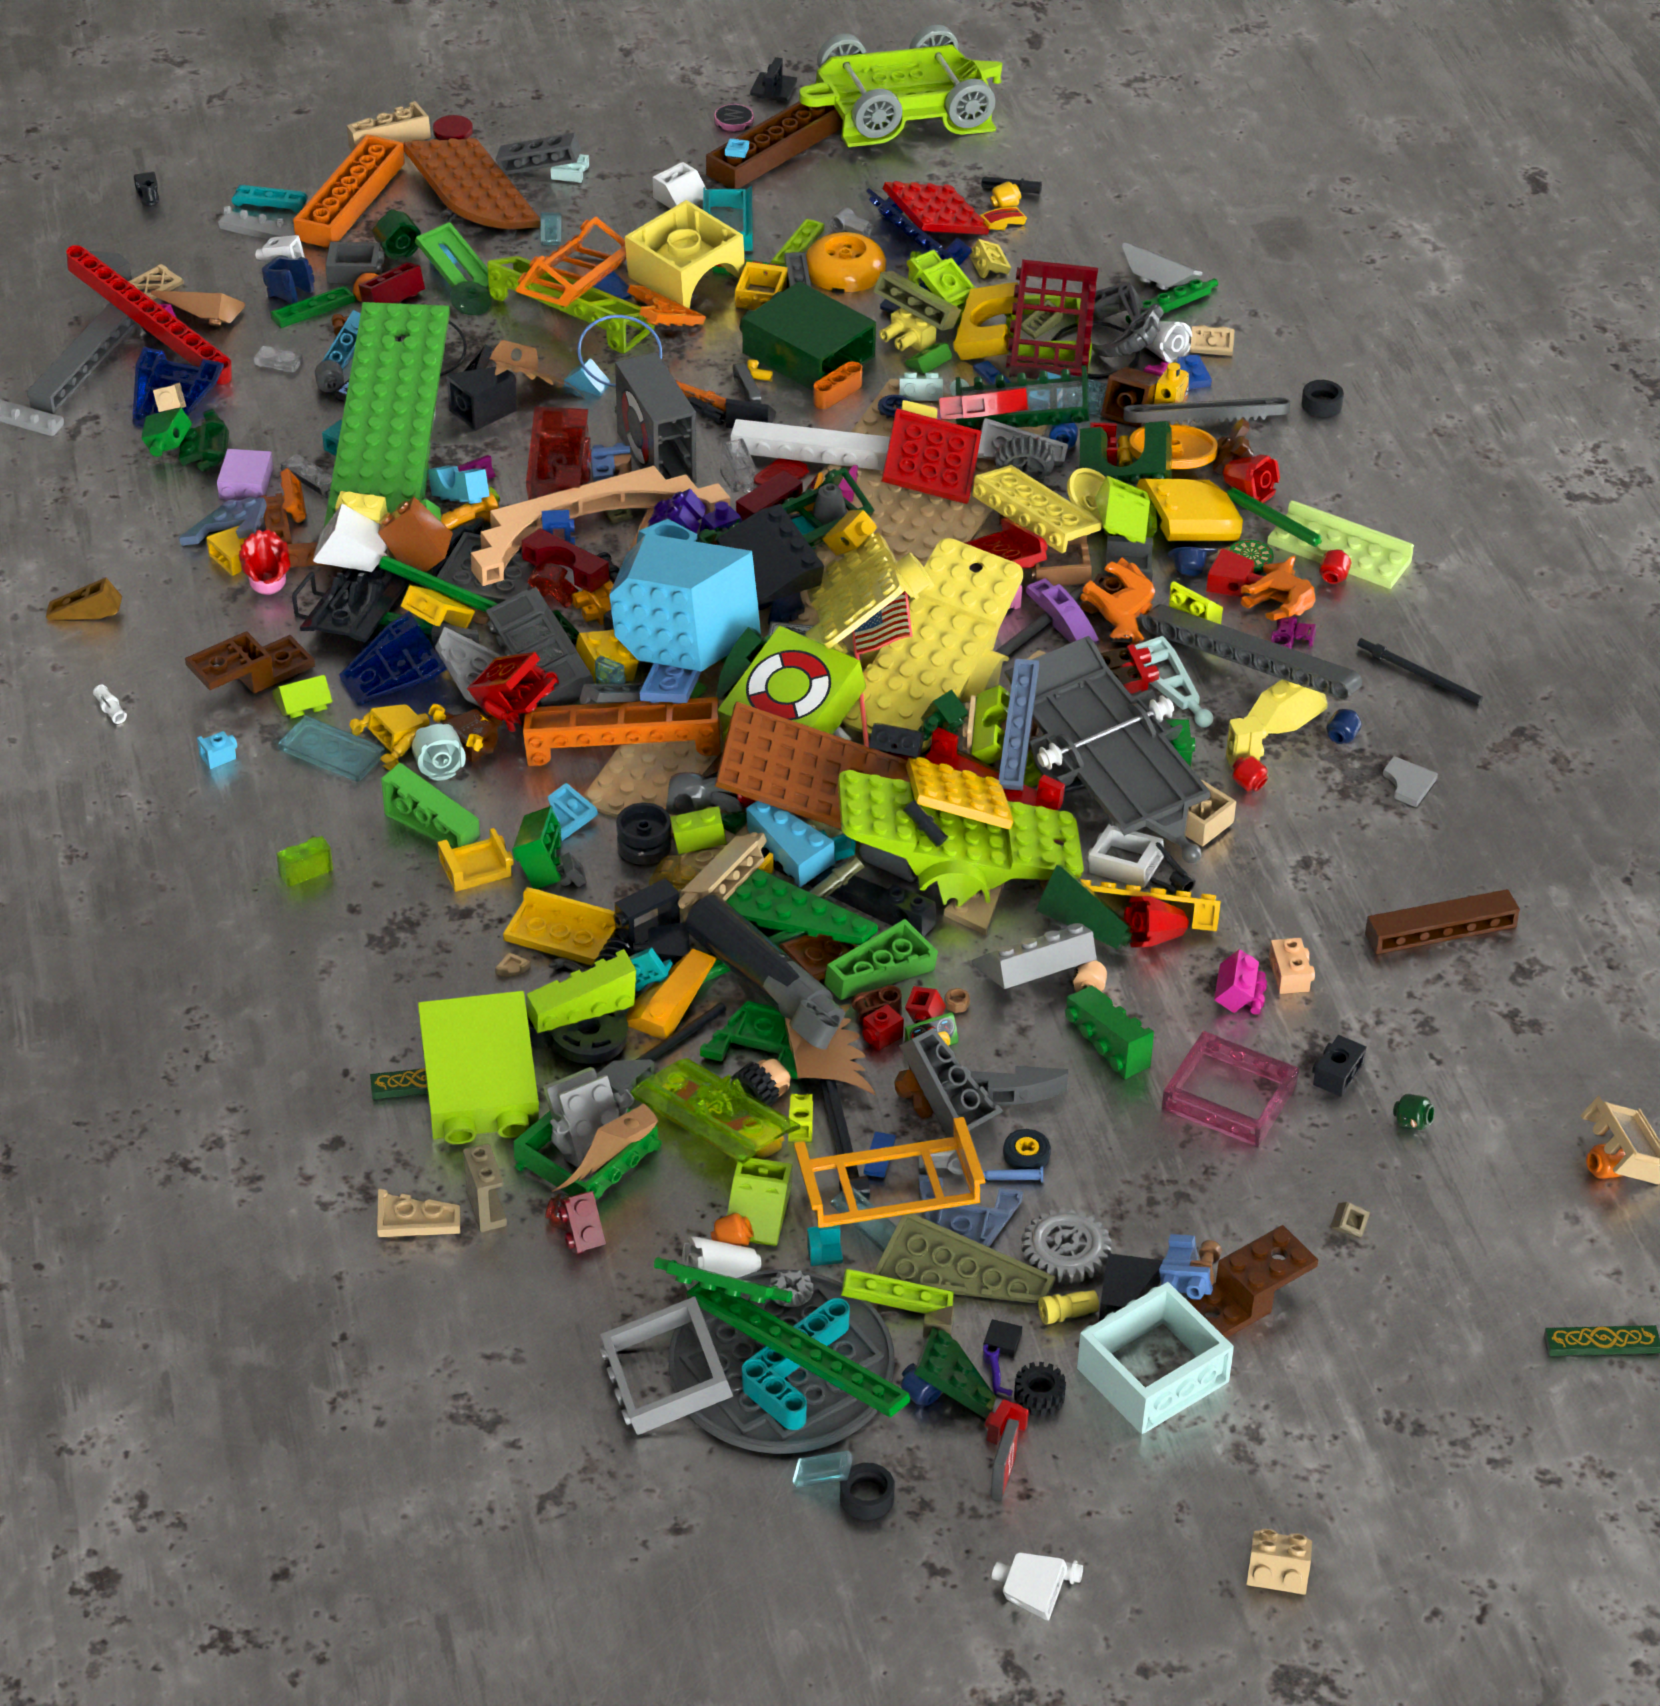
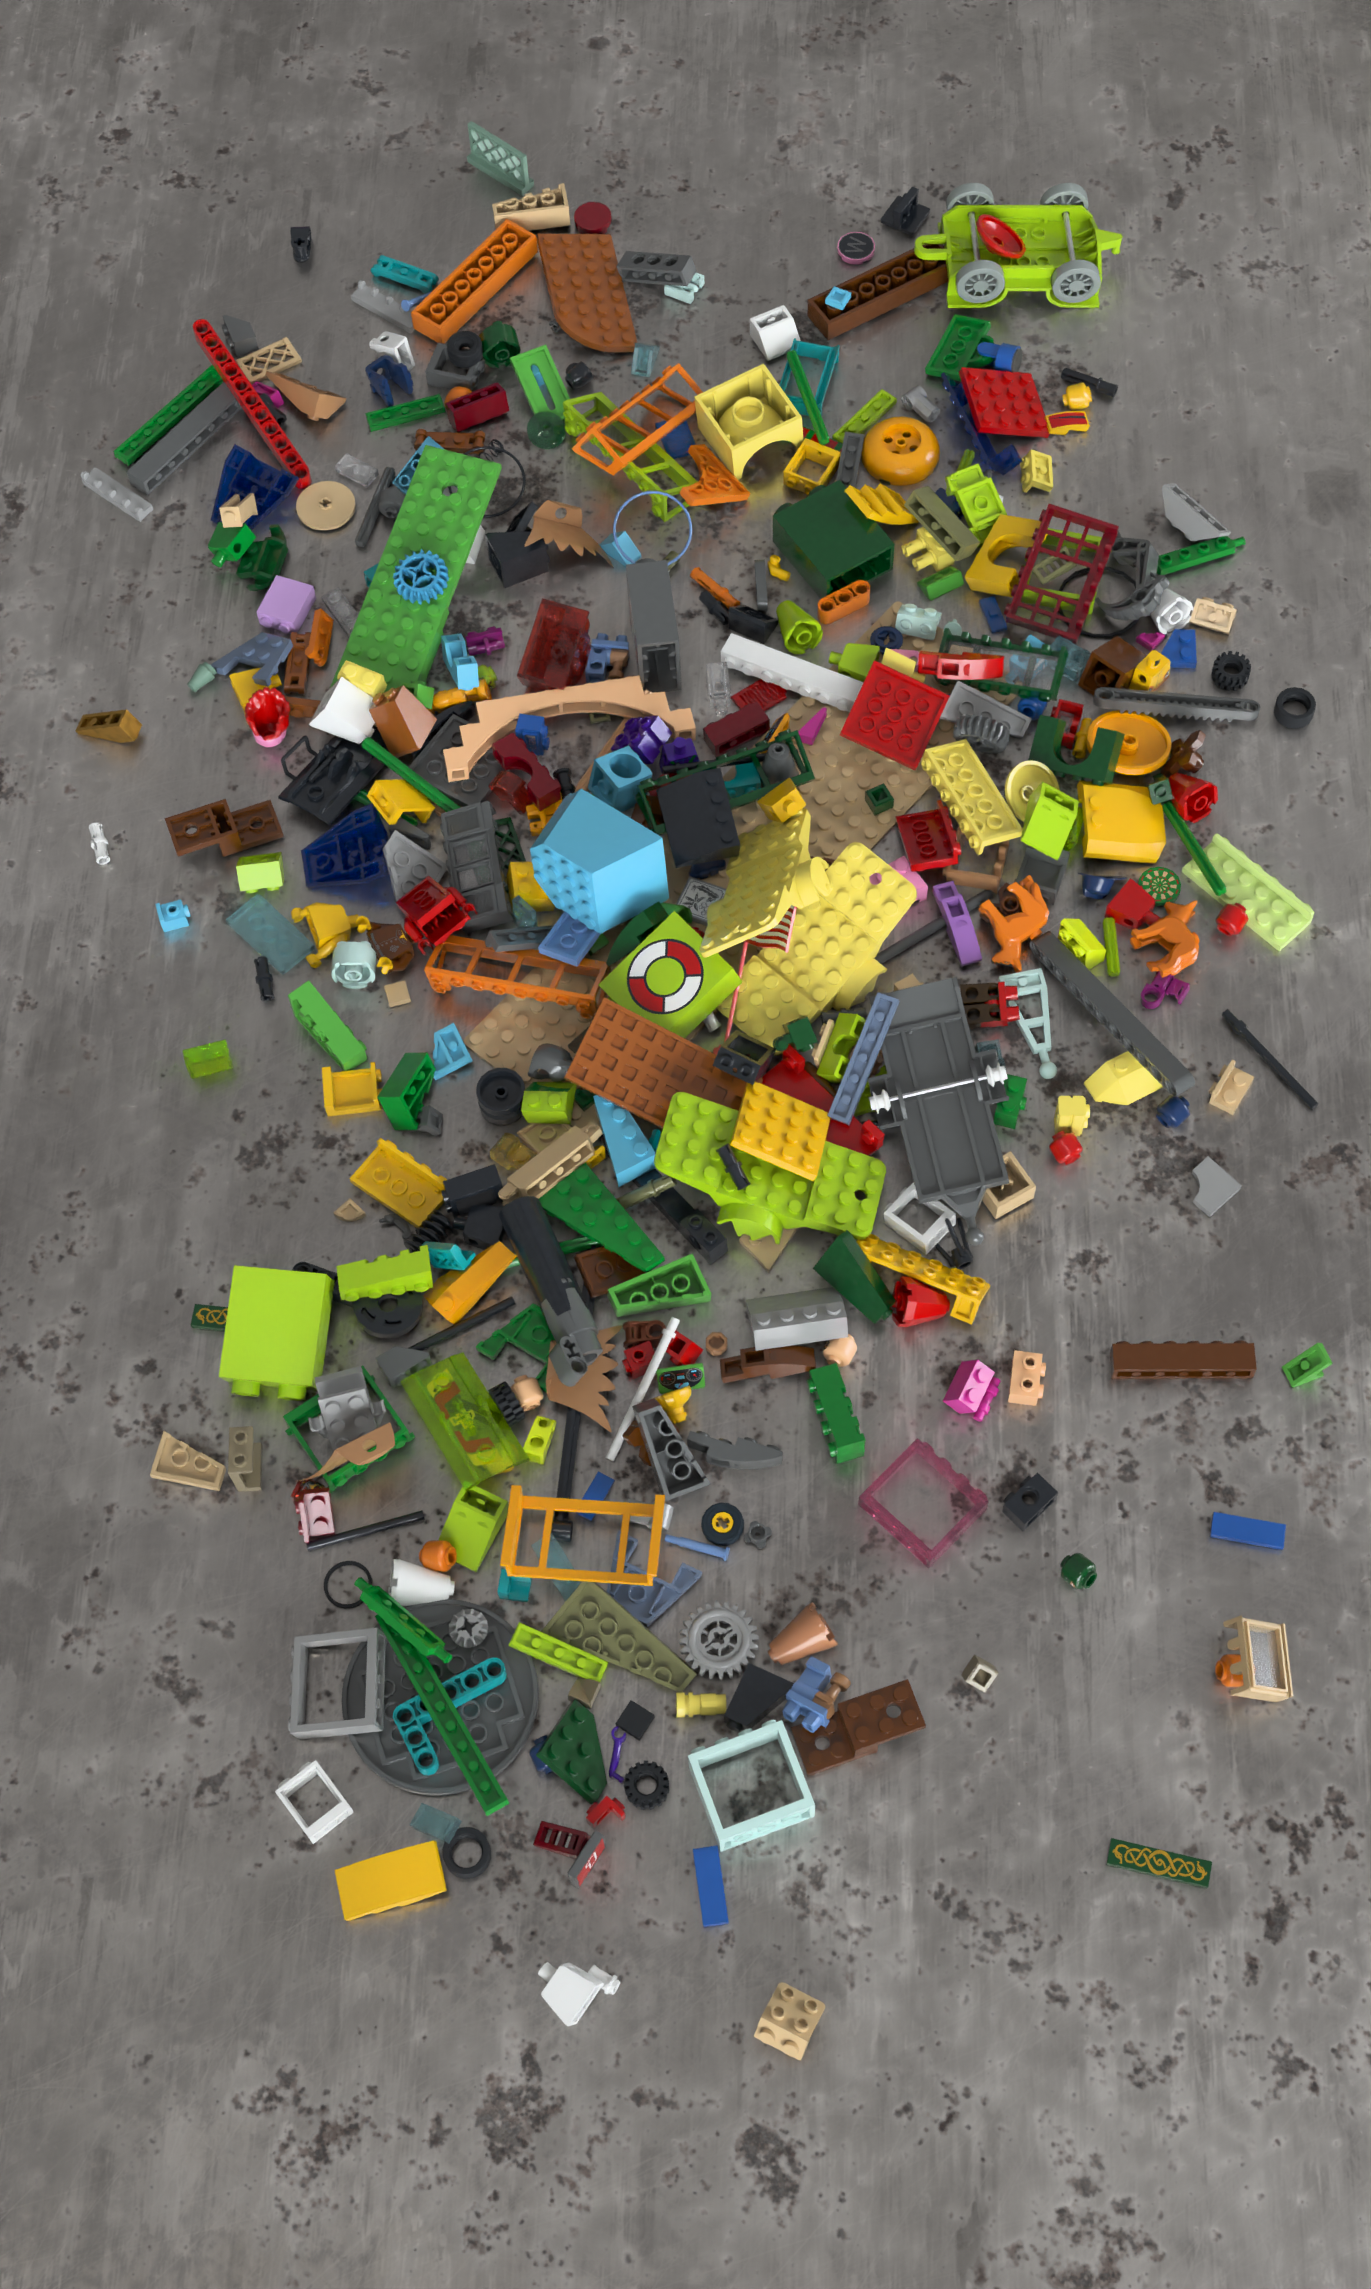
camera: 20 degrees right, 20 degrees up
none -> green plate [113,360,231,466]
none -> sand green cone [187,662,217,692]
none -> black pin [254,957,275,1001]
none -> white window [275,1760,354,1844]
none -> tan piece [296,481,356,530]
none -> black piece [306,1510,425,1552]
none -> black piece [324,1561,372,1609]
none -> yellow slope [335,1840,447,1921]
none -> dark grey axle [355,466,396,547]
none -> tan tile [384,980,411,1008]
none -> dark azure gear [393,549,449,605]
none -> medium blue piece [401,291,432,312]
none -> black tyre [447,331,483,368]
none -> sand green fence [467,121,534,196]
none -> dark red slope [533,1821,591,1859]
none -> black piece [564,361,594,390]
none -> white bar [605,1317,680,1461]
none -> blue tile [693,1845,729,1928]
none -> reddish brown slope [720,1345,816,1383]
none -> dark grey plate [744,1521,772,1549]
none -> nougat cone [767,1602,838,1665]
none -> lime cone [776,600,823,654]
none -> green axle [787,350,830,445]
none -> lime torso [828,643,880,682]
none -> yellow slope [845,483,919,525]
none -> dark green slope [865,783,894,816]
none -> green plate [925,314,1023,381]
none -> red dish [976,214,1026,259]
none -> lime axle [1103,917,1120,977]
none -> dark green bracket [1148,773,1173,805]
none -> tan bracket [1209,1060,1254,1115]
none -> blue tile [1210,1512,1286,1550]
none -> black tyre [1211,651,1251,691]
none -> bright green slope [1282,1343,1333,1387]

